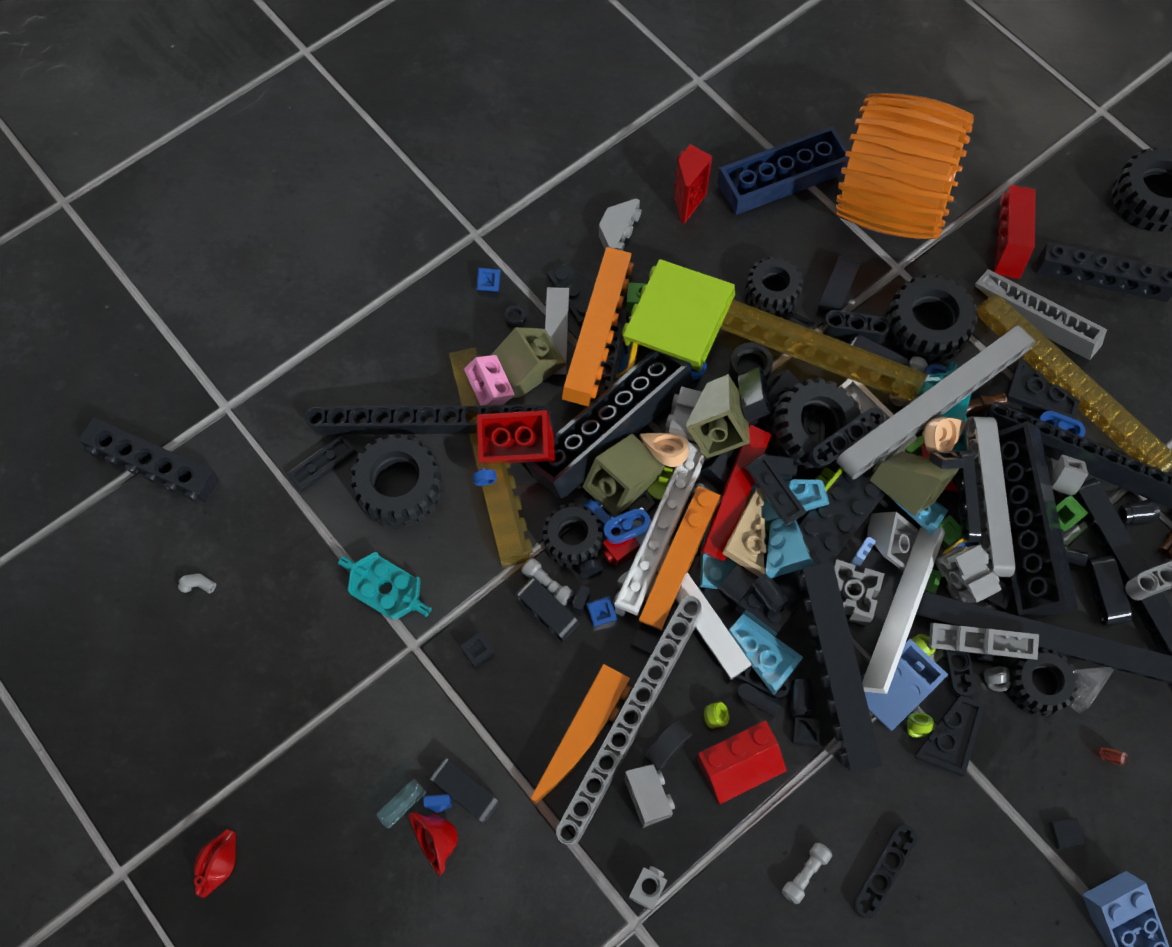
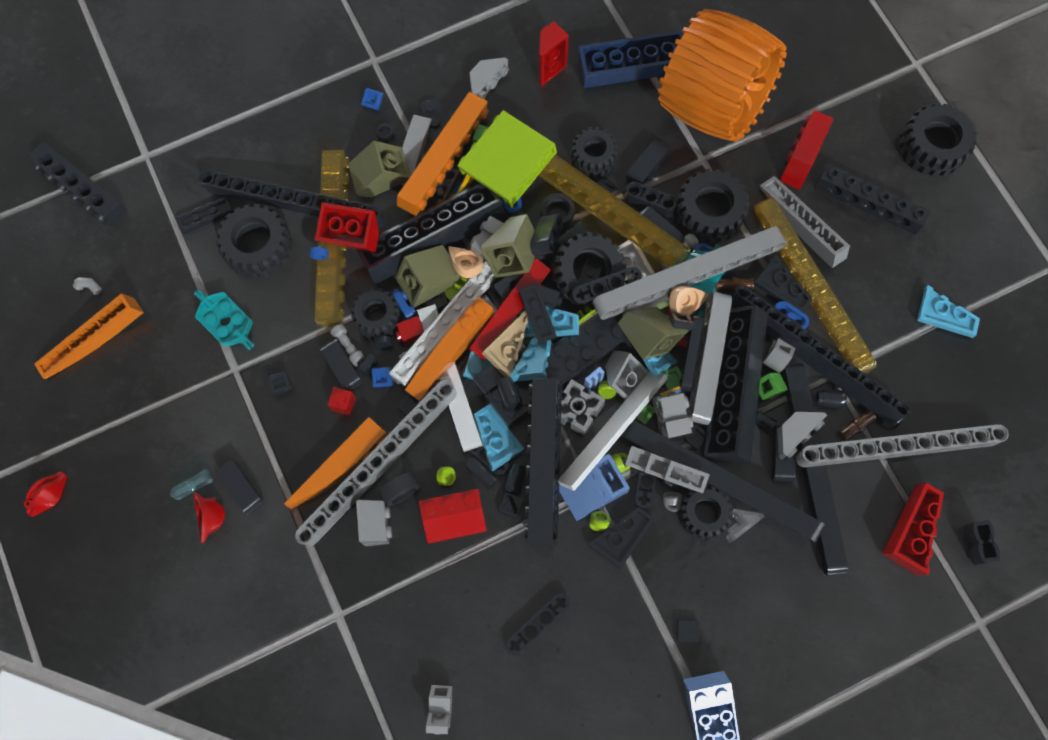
camera: 15 degrees right, 5 degrees up
blue tile [424,794,452,813] -> none
bright pink brick [464,355,515,405] -> none
blue plate [604,509,650,544] -> none
light grey brick [629,866,667,911] -> none
light grey piece [782,843,832,904] -> none
clear red tile [1100,747,1128,765] -> none
none -> orange slope [34,293,144,379]
none -> red brick [328,387,356,416]
none -> lime tile [597,380,616,400]
none -> light grey slope [778,412,827,460]

